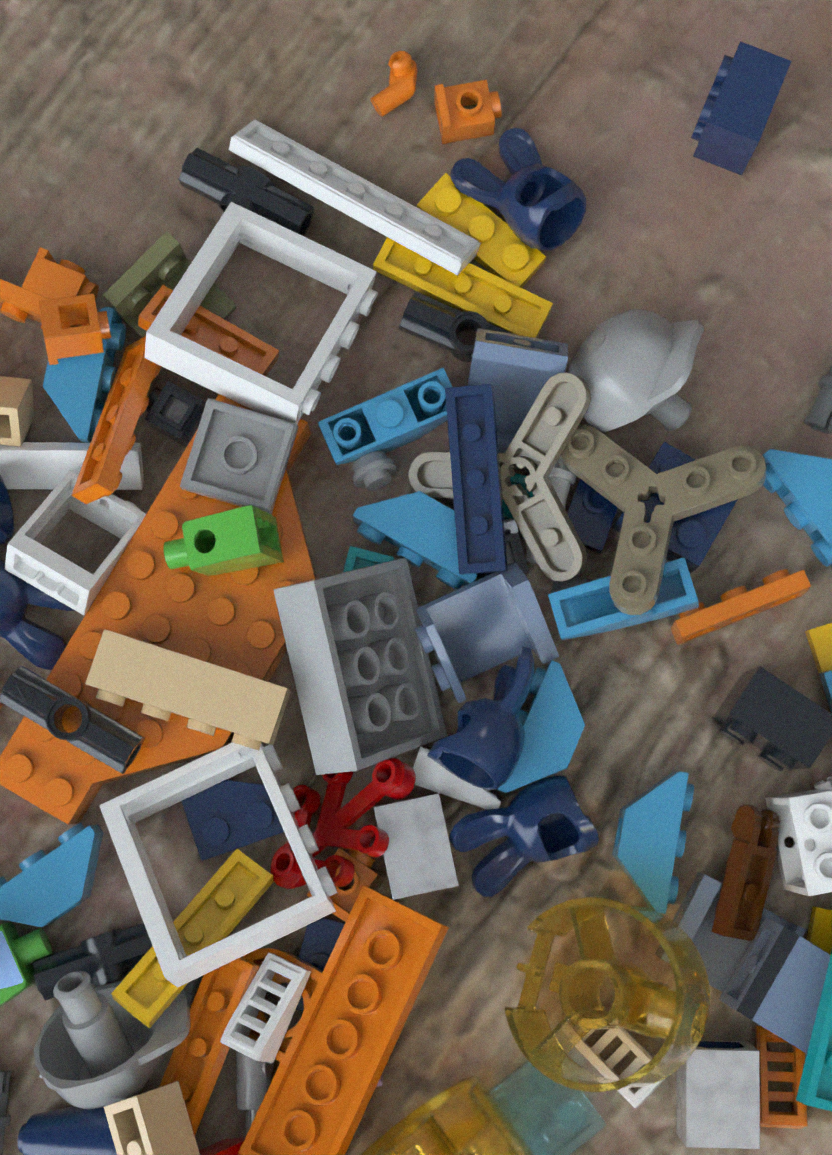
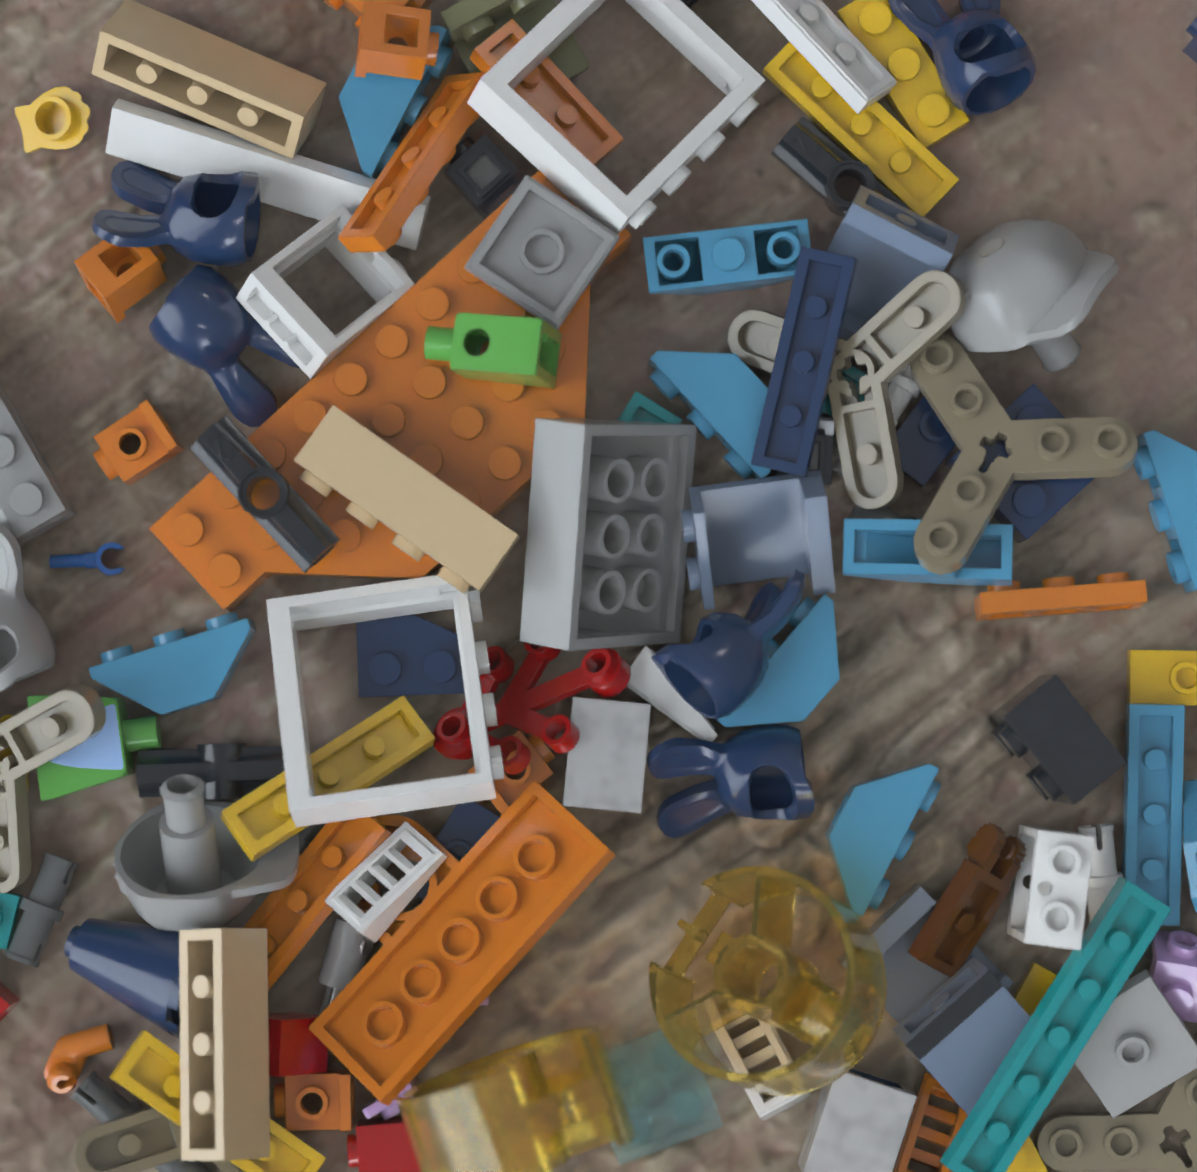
camera: 15 degrees right, 5 degrees up
light grey plate [352,451,396,491] -> none

